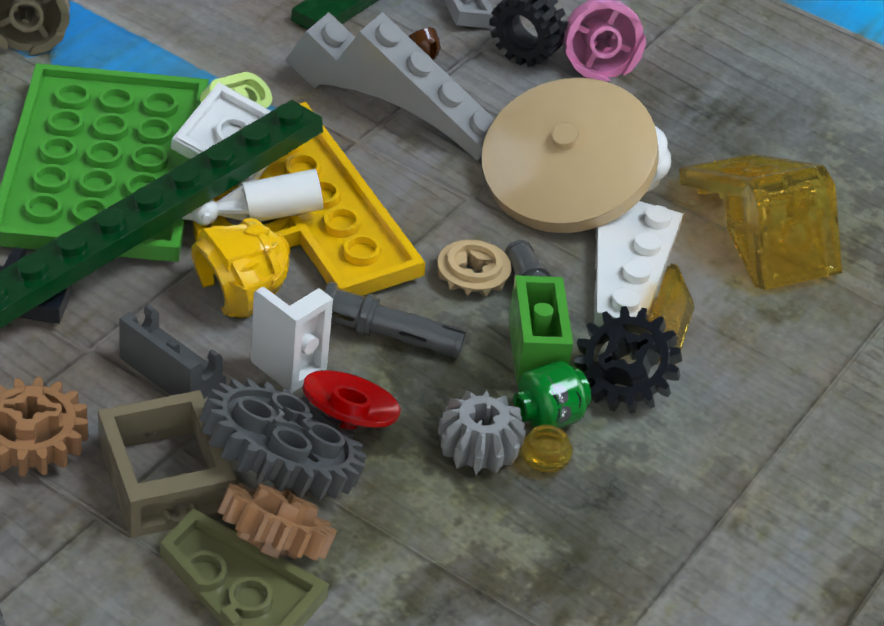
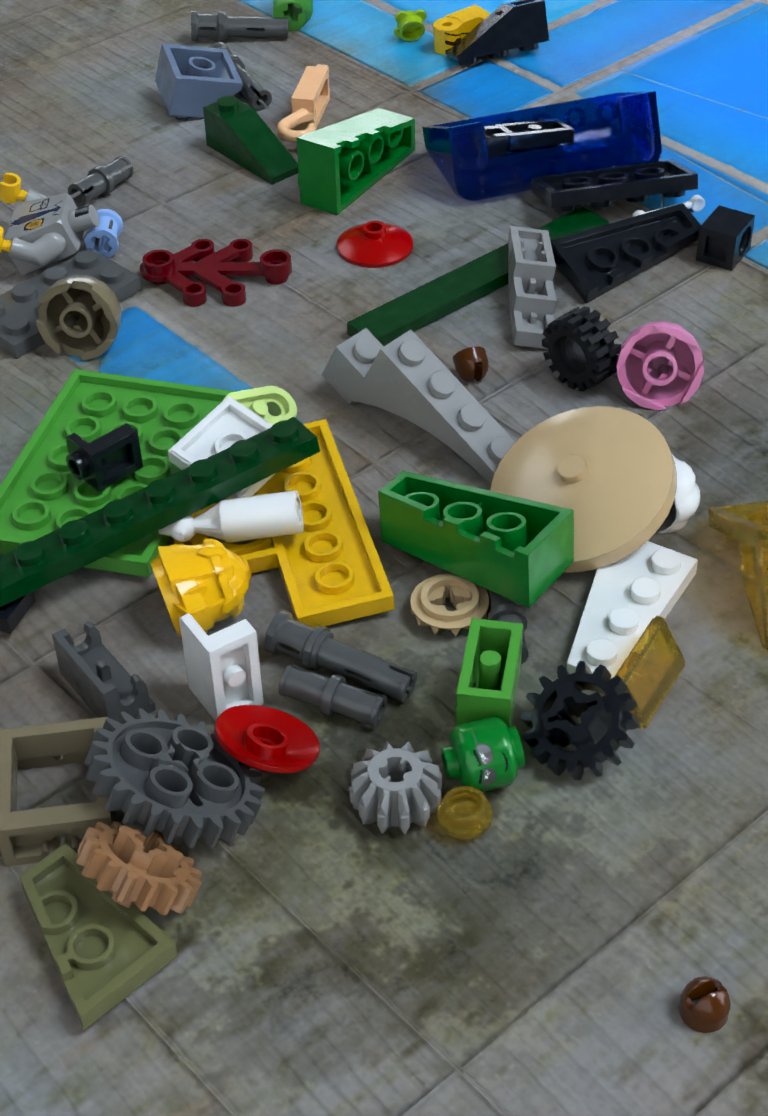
camera: 20 degrees right, 0 degrees up
none -> black bracket [66,423,143,491]
none -> dark grey pin [279,663,387,728]
none -> green wedge [378,471,574,608]
none -> reddish brown hinge [679,976,730,1033]

